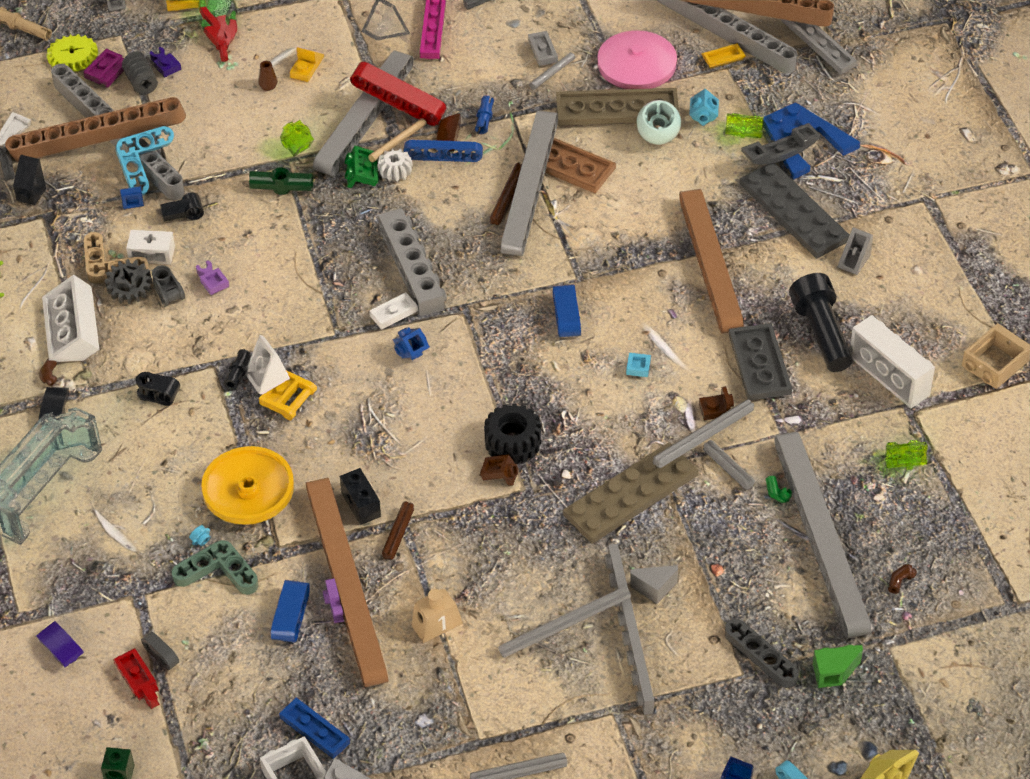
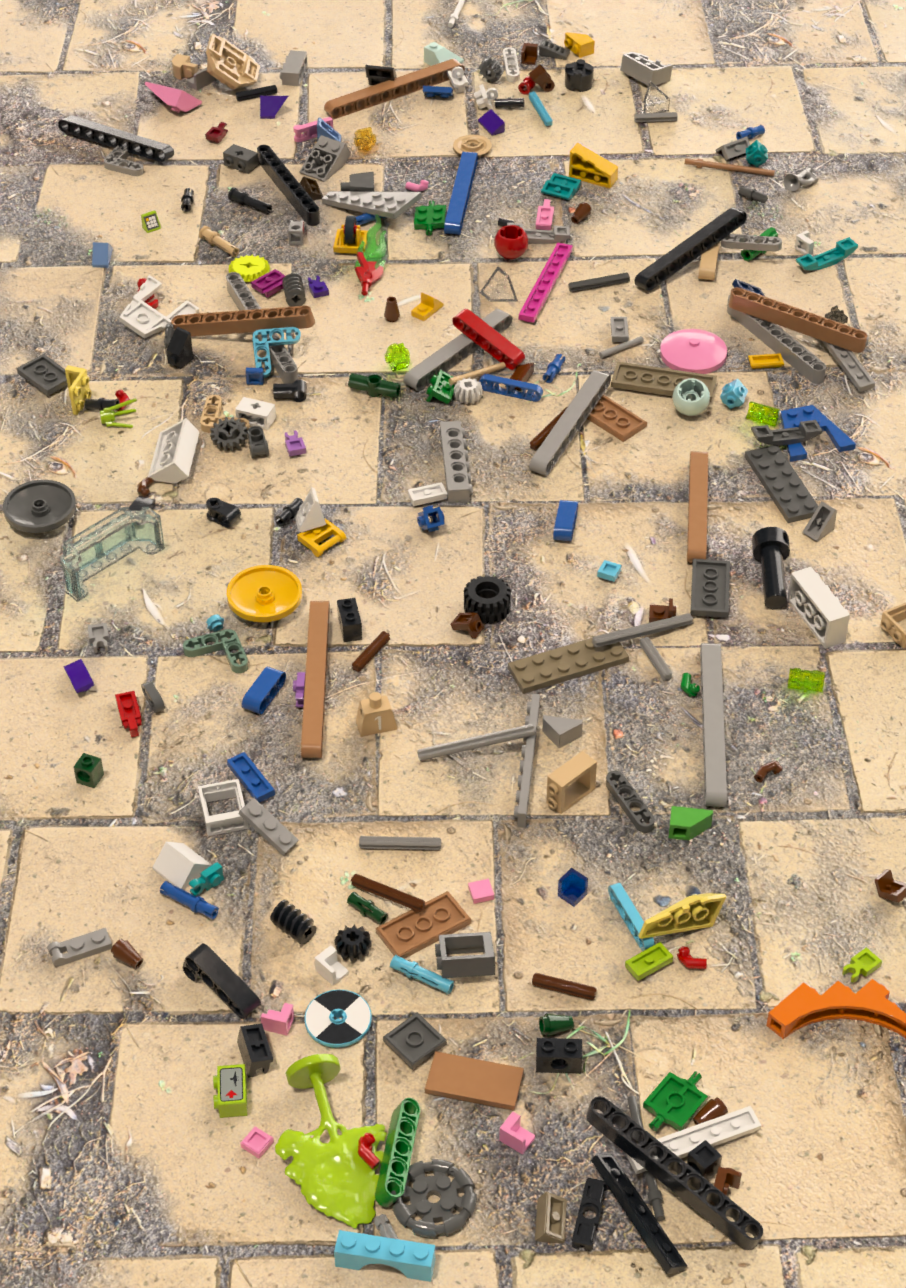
camera: 15 degrees right, 5 degrees down
none -> light grey plate [88,623,109,653]
none -> tan window [546,751,597,814]

